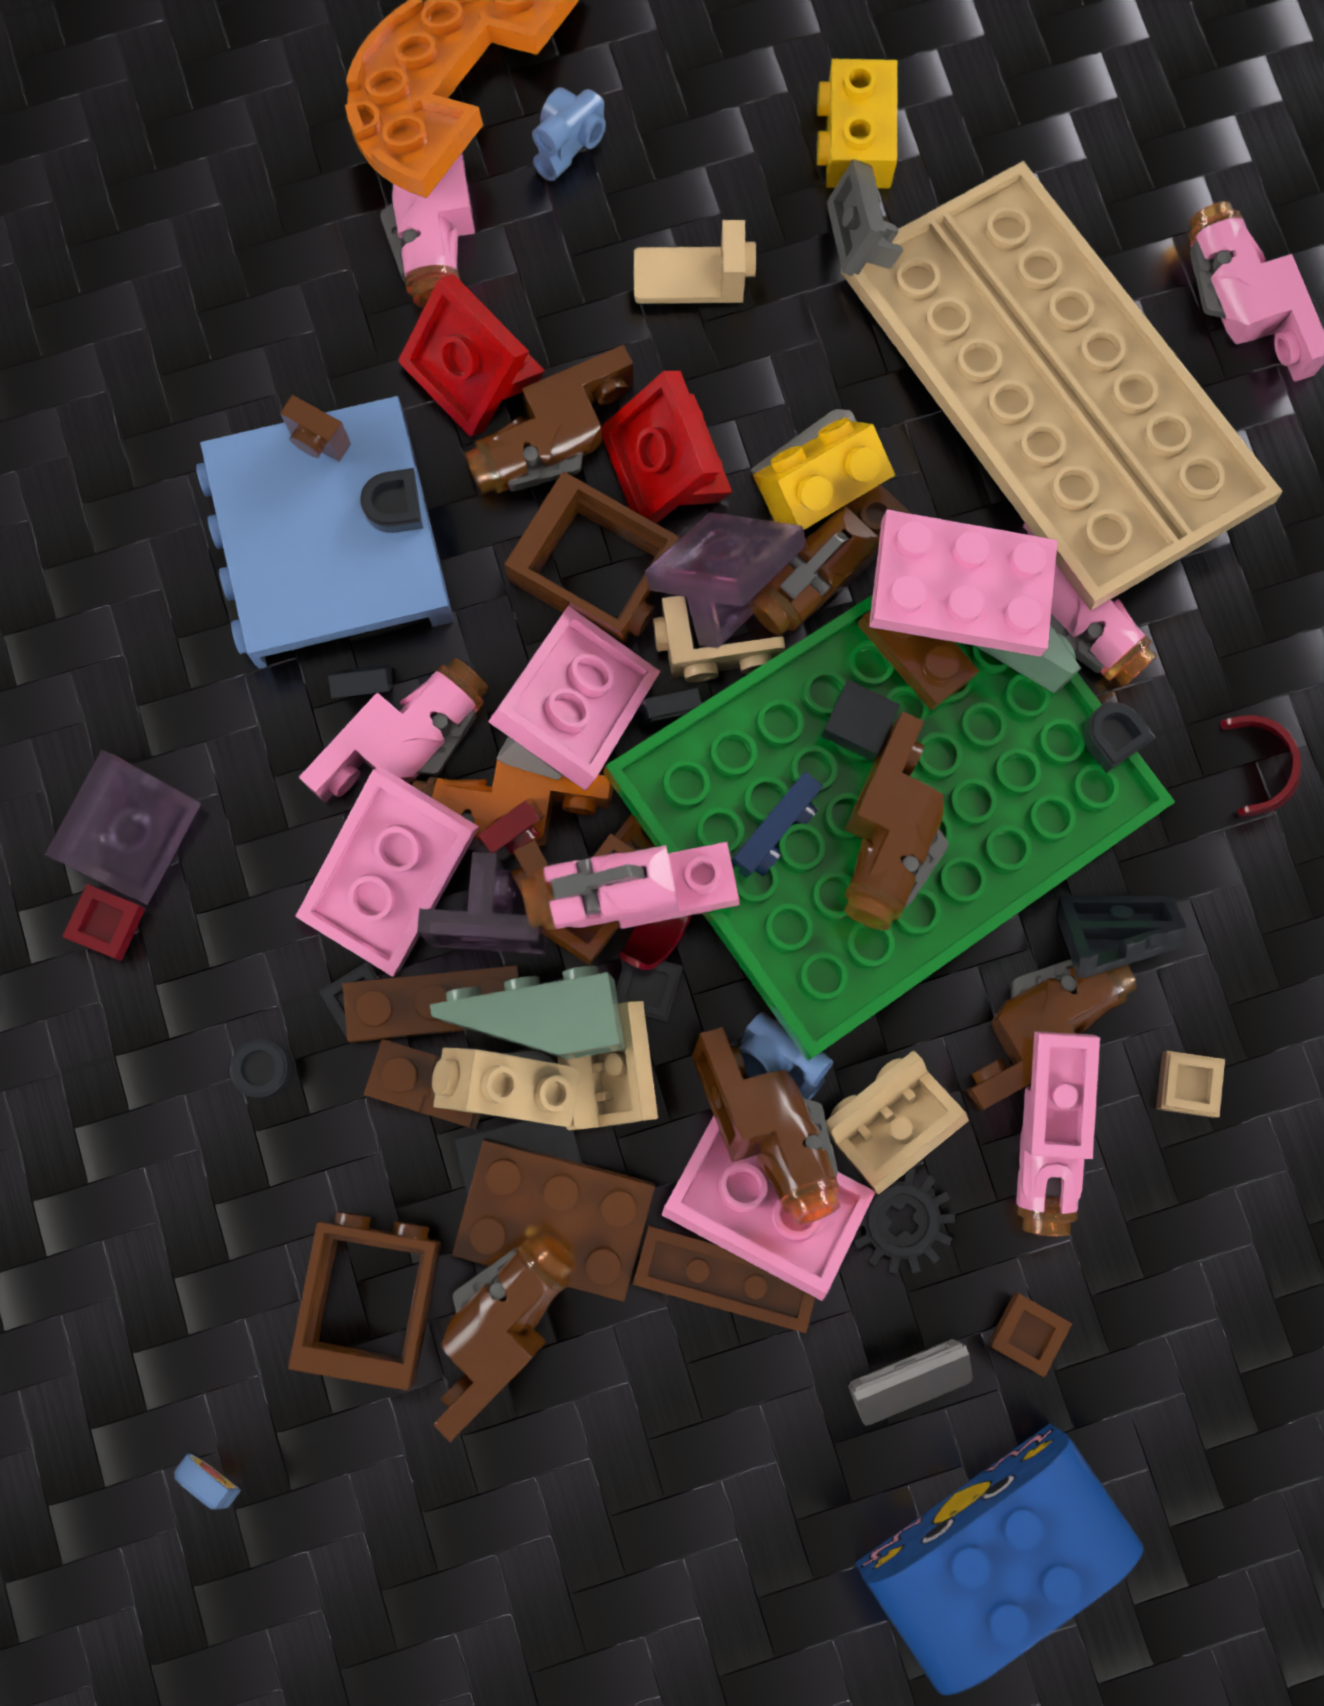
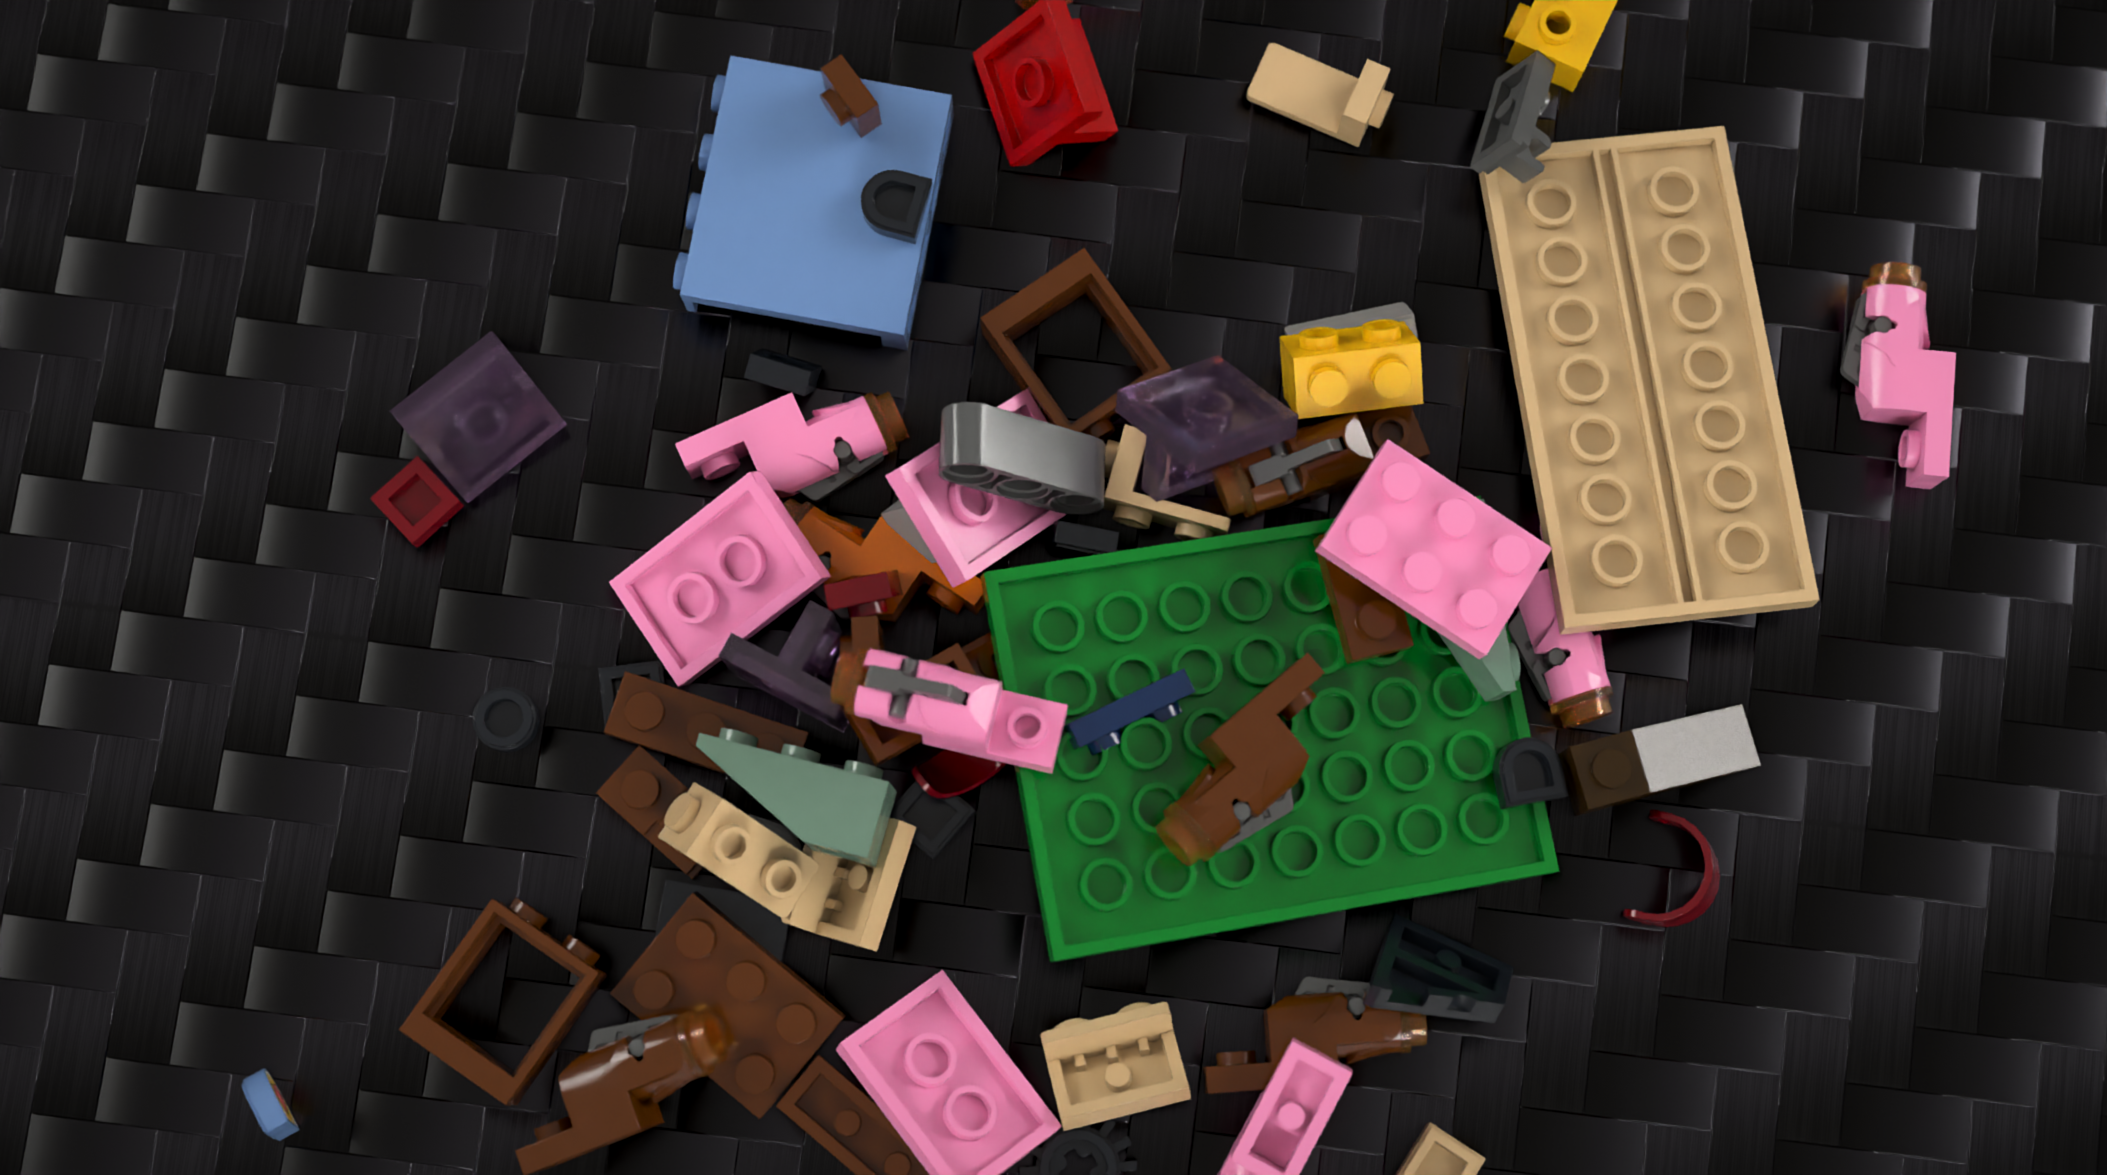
camera: 25 degrees right, 0 degrees up
reddish brown plate [464,345,634,494] -> none
red bracket [601,371,732,523] -> none
reddish brown plate [692,1027,840,1225] -> none
medium blue plate [738,1012,834,1100] -> none
black tile [820,680,900,761] -> none
none -> dark grey beam [939,402,1106,515]
none -> slope [1558,704,1761,816]

